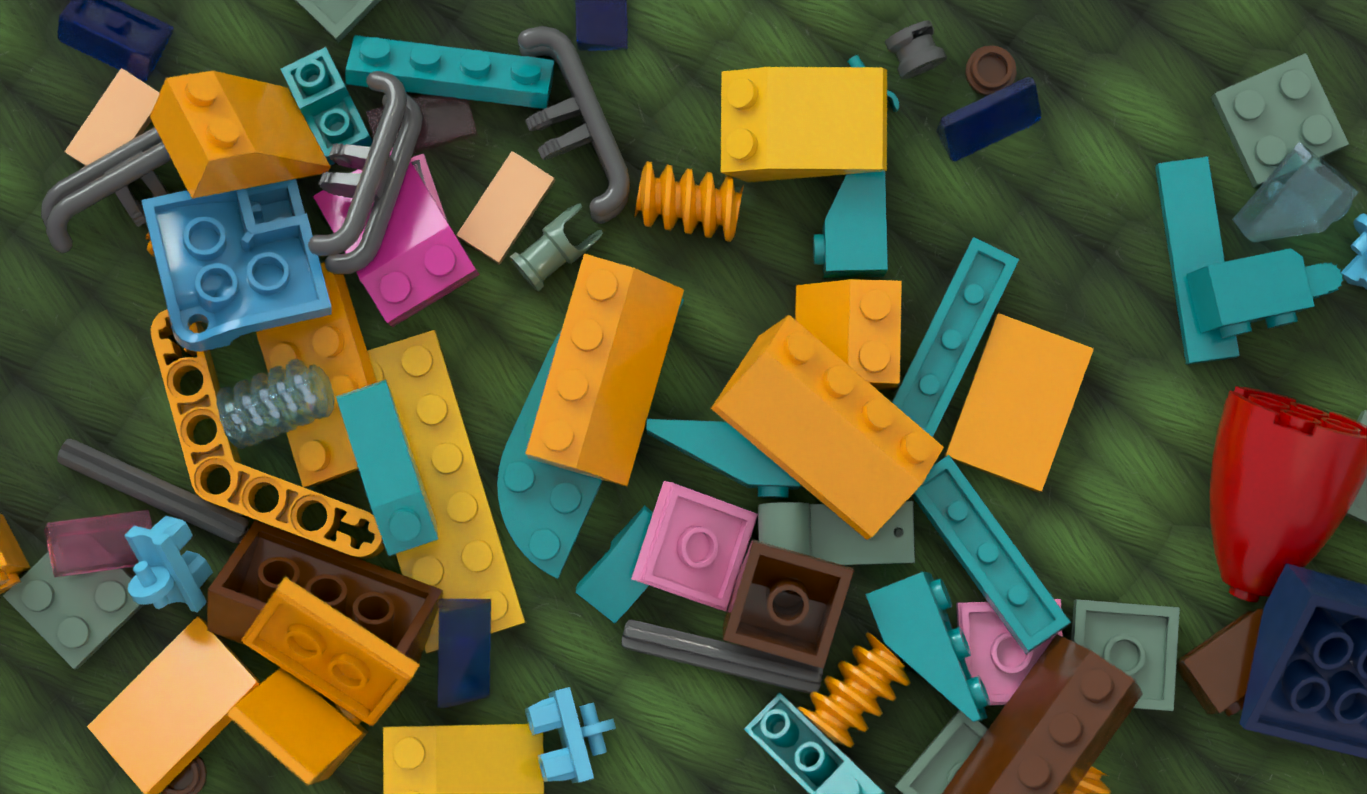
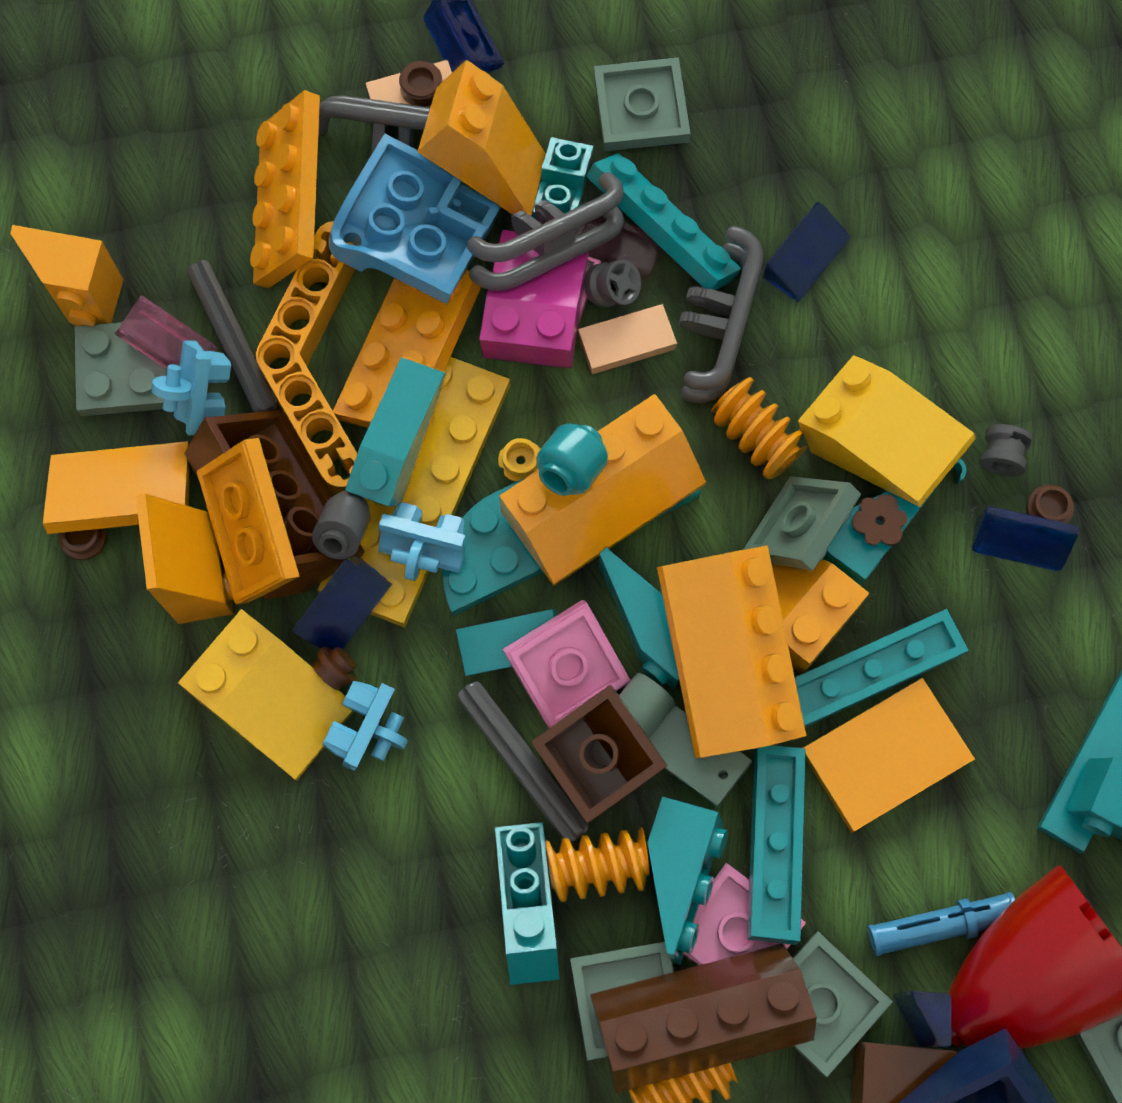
camera: 40 degrees right, 10 degrees down
clear light blue piece [217,359,334,449] -> none
sand green piece [509,203,603,292] -> none
none -> light orange plate [250,90,320,289]
none -> dark grey brick [312,491,370,559]
none -> reddish brown plate [312,646,357,690]
none -> medium azure hips [378,502,466,581]
none -> reddish brown tile [399,61,443,107]
none -> yellow plate [498,438,540,482]
none -> teal head [536,423,608,496]
none -> dark grey wheel [584,259,641,308]
none -> sand green plate [743,476,861,571]
none -> reddish brown plant [851,494,907,546]
none -> dark azure pin [867,892,1015,957]
none -> clear blue slope [893,991,951,1047]

